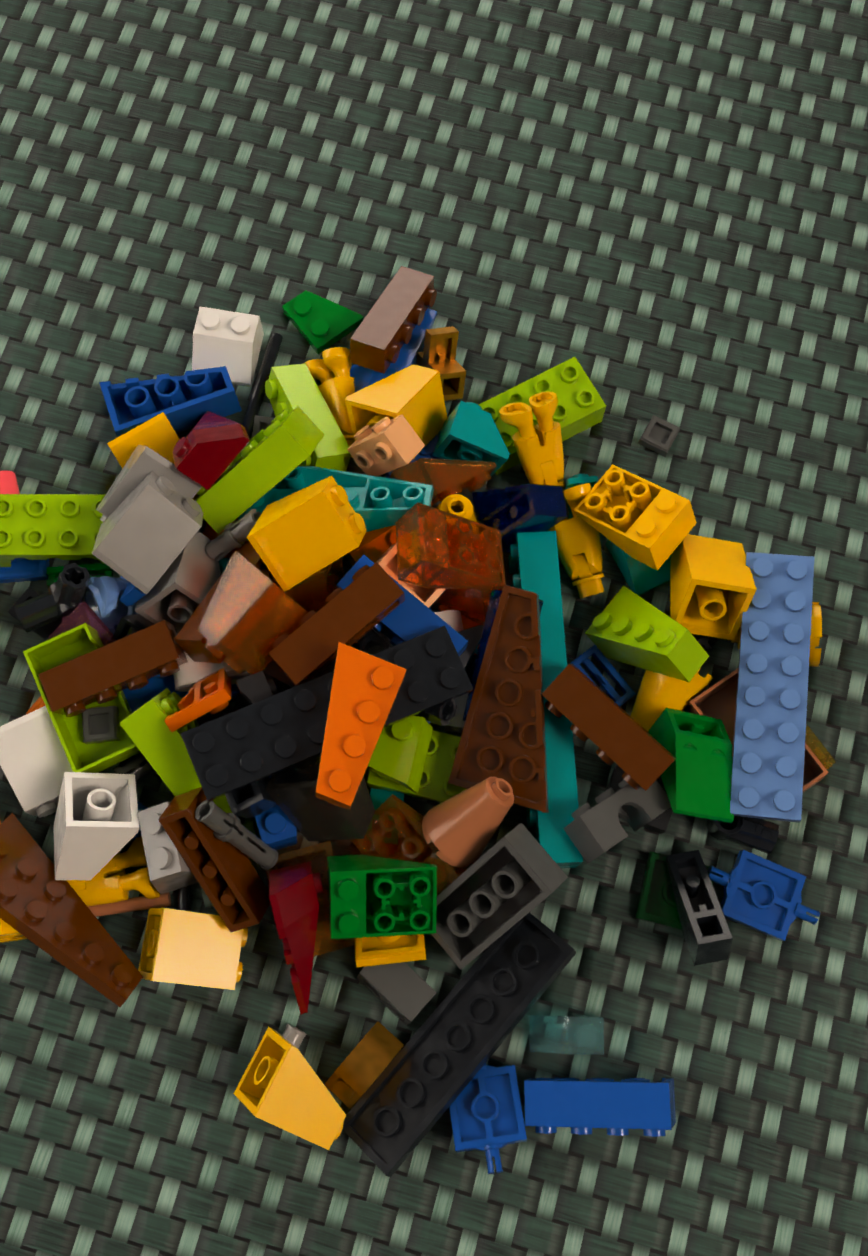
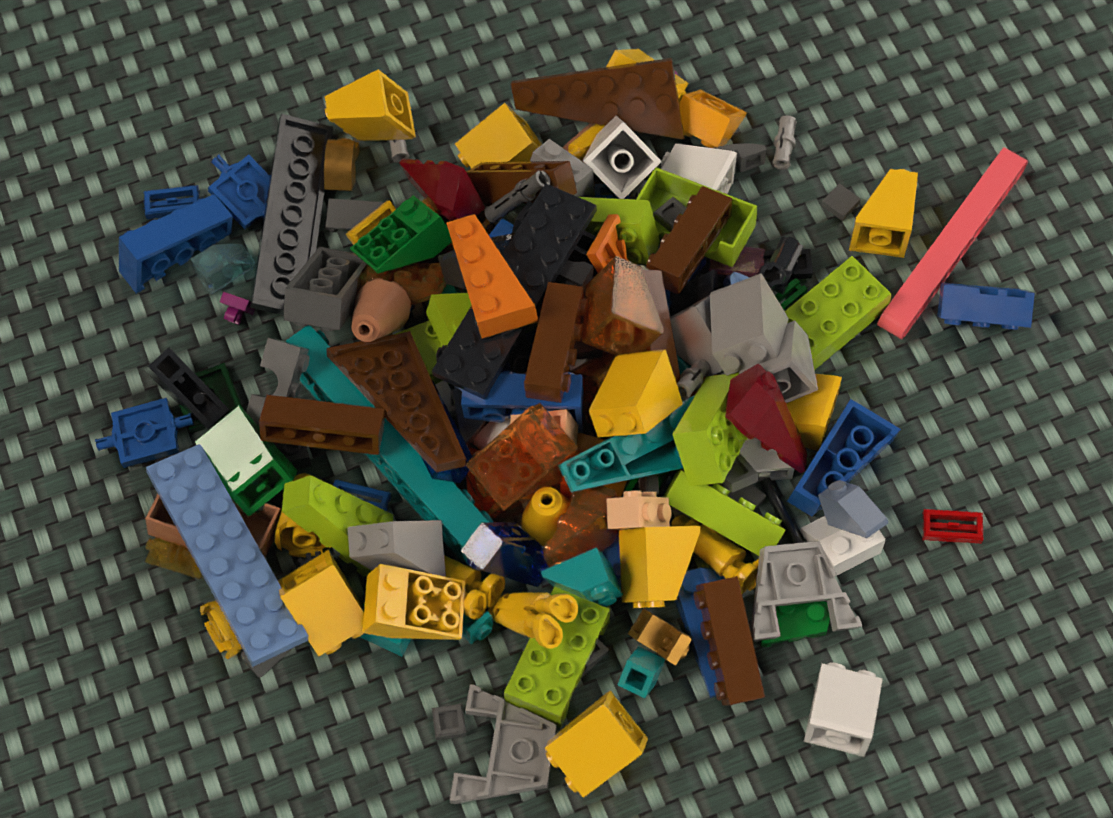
camera: 145 degrees right, 10 degrees down
none -> blue tile [144,185,200,219]
none -> magenta tile [220,292,255,325]
none -> light grey slope [348,520,446,577]
none -> light grey wing [450,684,557,804]
none -> yellow slope [545,690,648,798]
none -> teal brick [618,646,666,698]
none -> light grey wing [750,541,862,641]
none -> white slope [804,663,882,757]
none -> sand blue slope [818,480,889,538]
none -> red tile [922,509,983,544]

